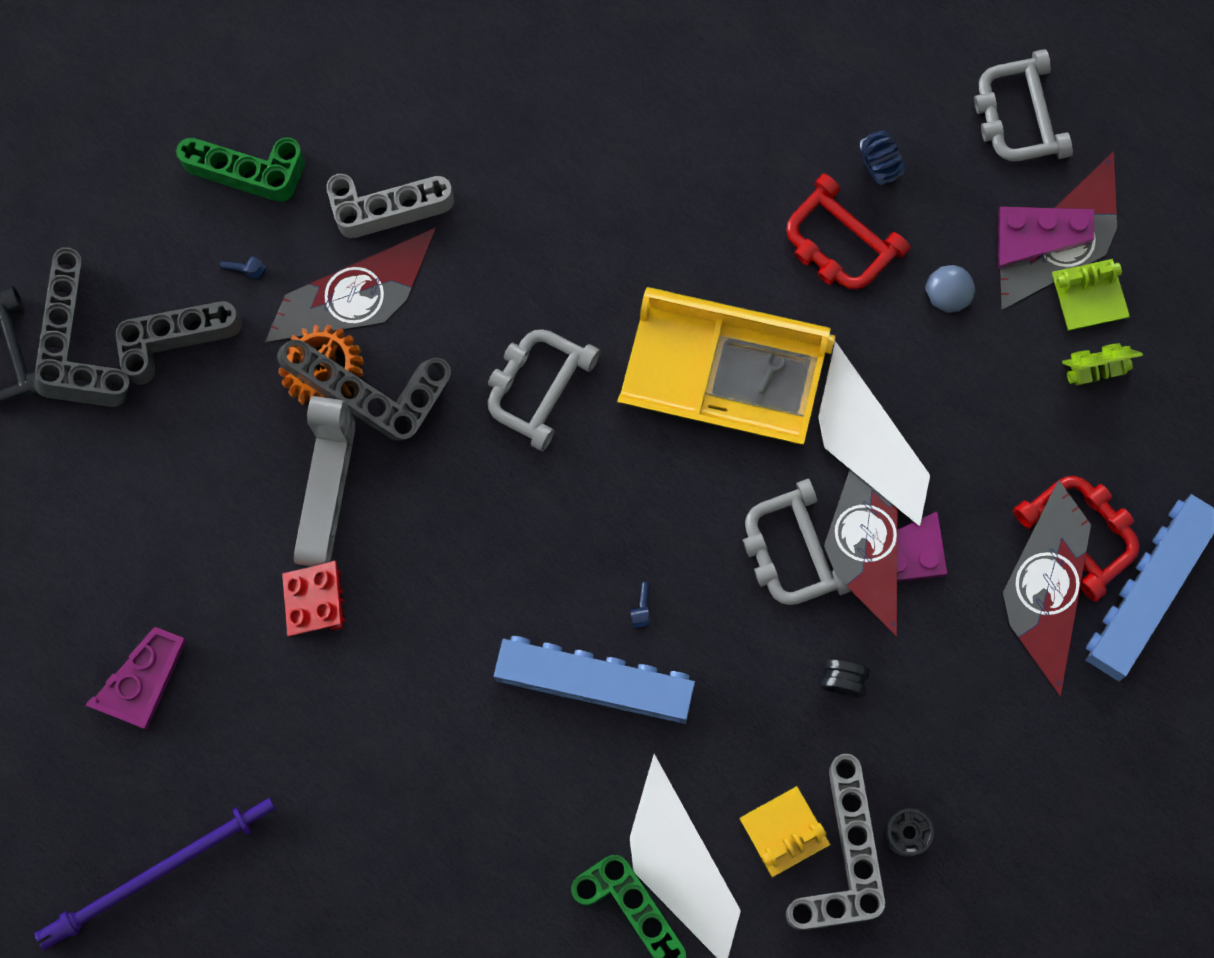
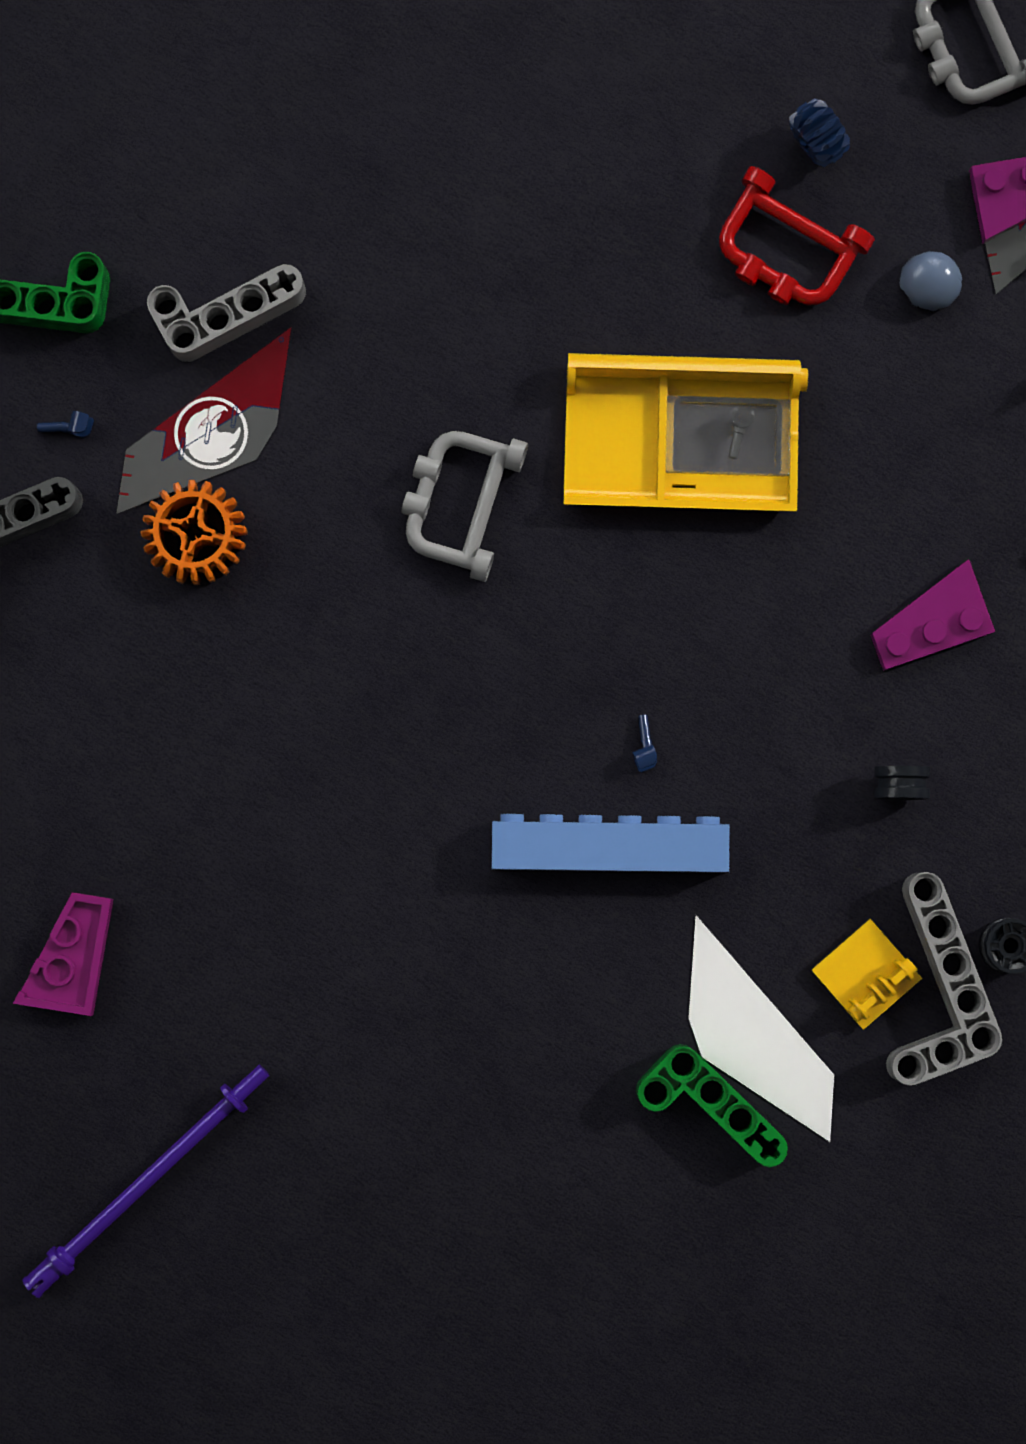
camera: 20 degrees left, 10 degrees up
dark grey beam [277,340,451,441] -> none
hinge [282,561,346,636] -> none
light grey beam [294,396,355,566] -> none
light grey bar [743,478,851,605] -> none
white sticker [818,341,930,526] -> none
sticker [824,469,897,637] -> none

